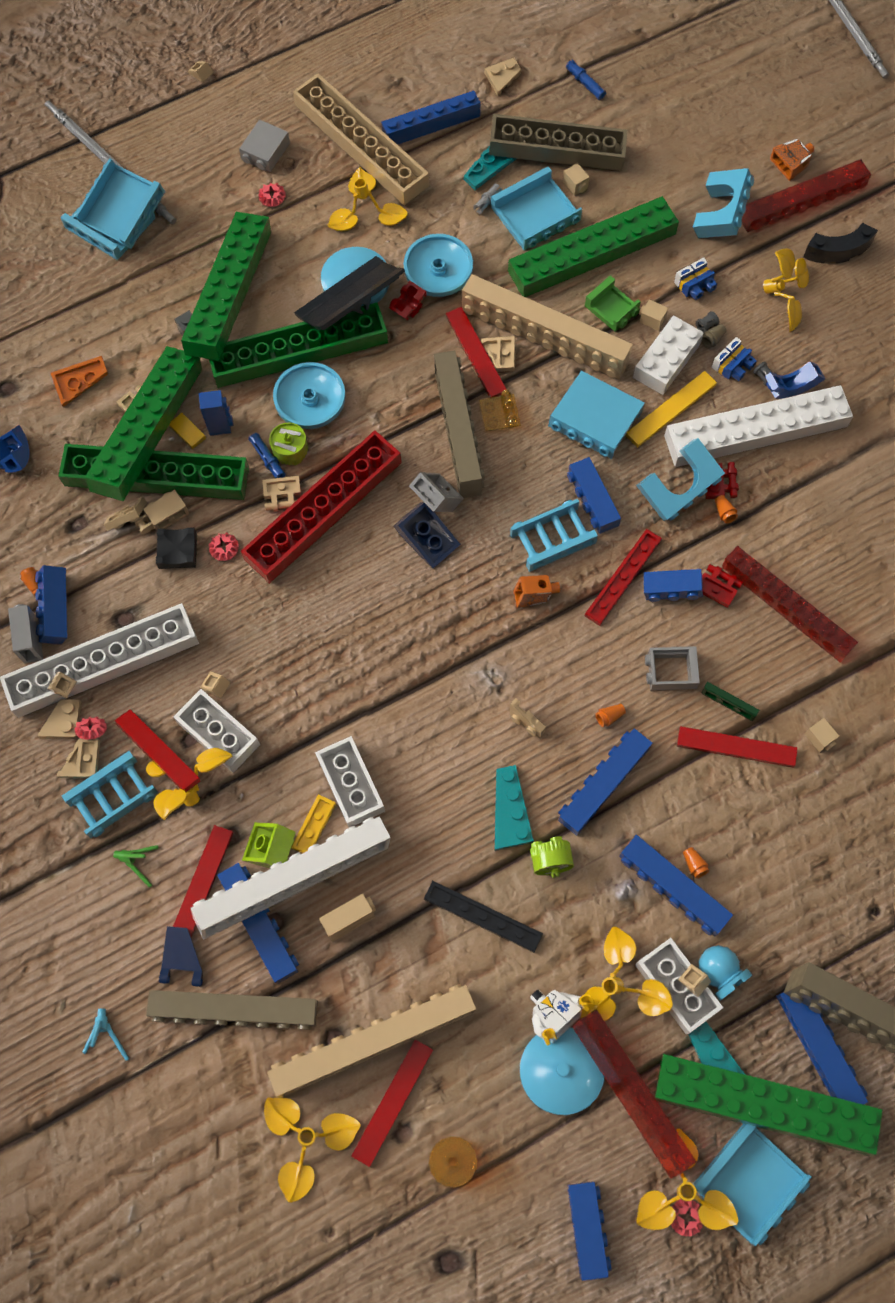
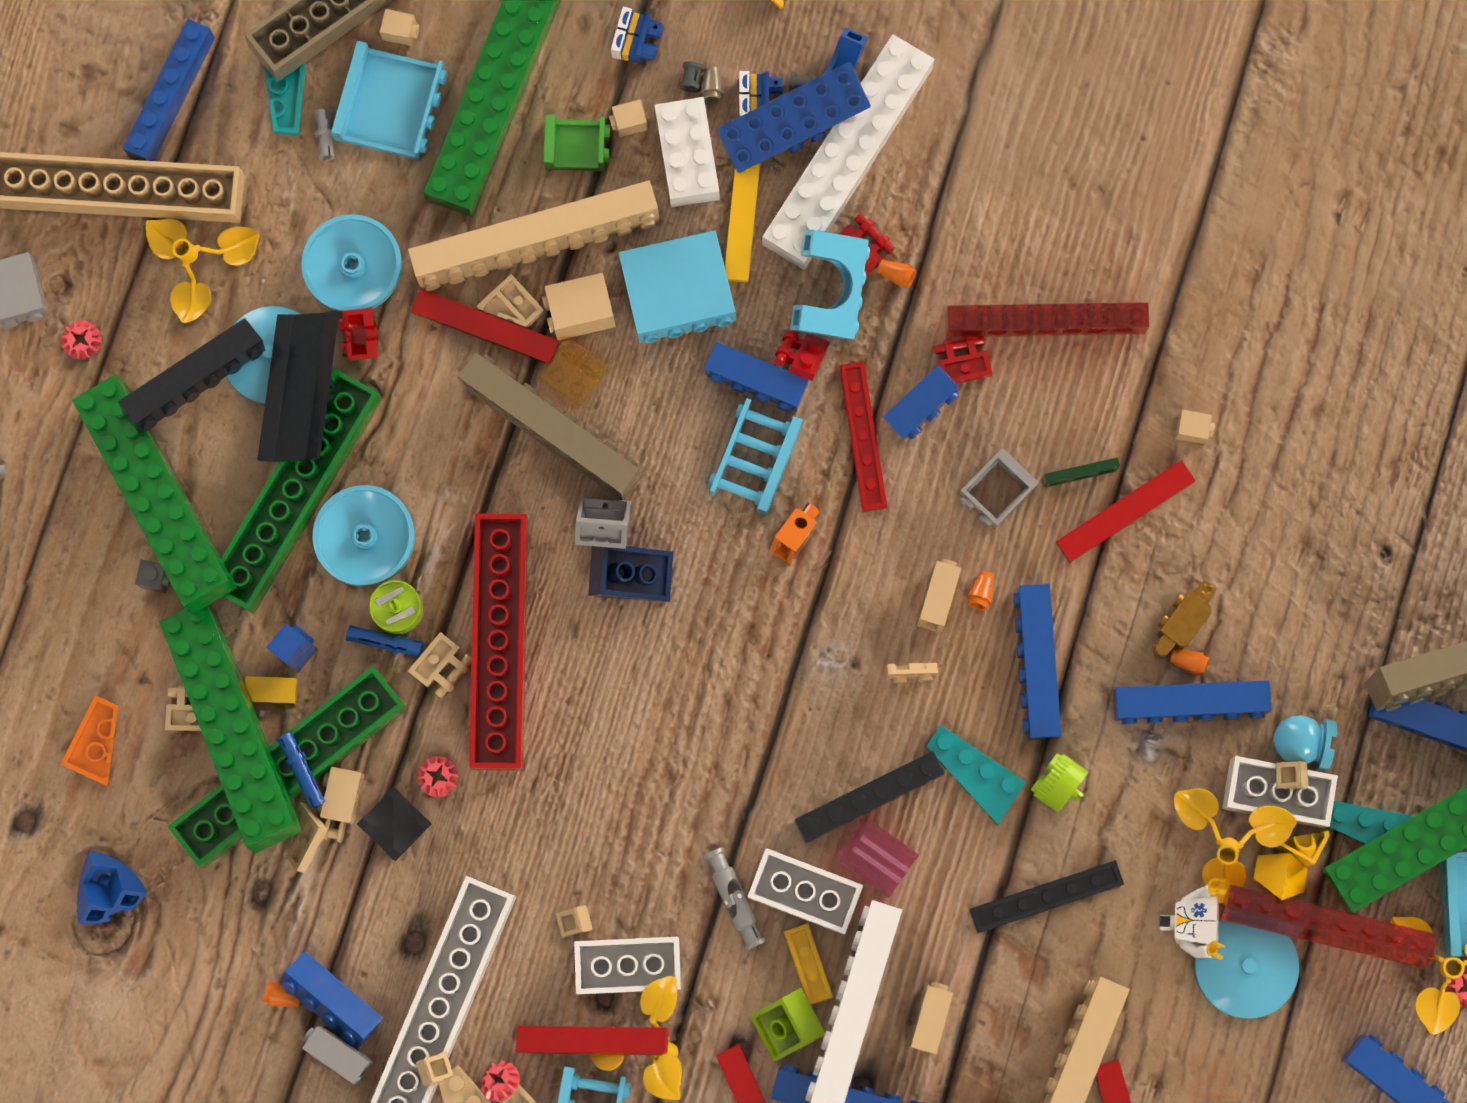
camera: 45 degrees left, 10 degrees up
none -> black brick [118,318,265,434]
none -> blue pin [277,732,326,809]
none -> tan brick [542,273,616,341]
none -> light grey piece [702,847,766,951]
none -> blue bracket [718,62,871,173]
none -> red plate [774,330,830,381]
none -> black brick [794,751,945,844]
none -> clear pink brick [837,819,919,898]
none -> tan brick [917,559,961,633]
none -> pearl gold hinge [1152,580,1216,659]
none -> yellow slope [1253,853,1308,900]
none -> yellow slope [1276,831,1330,867]

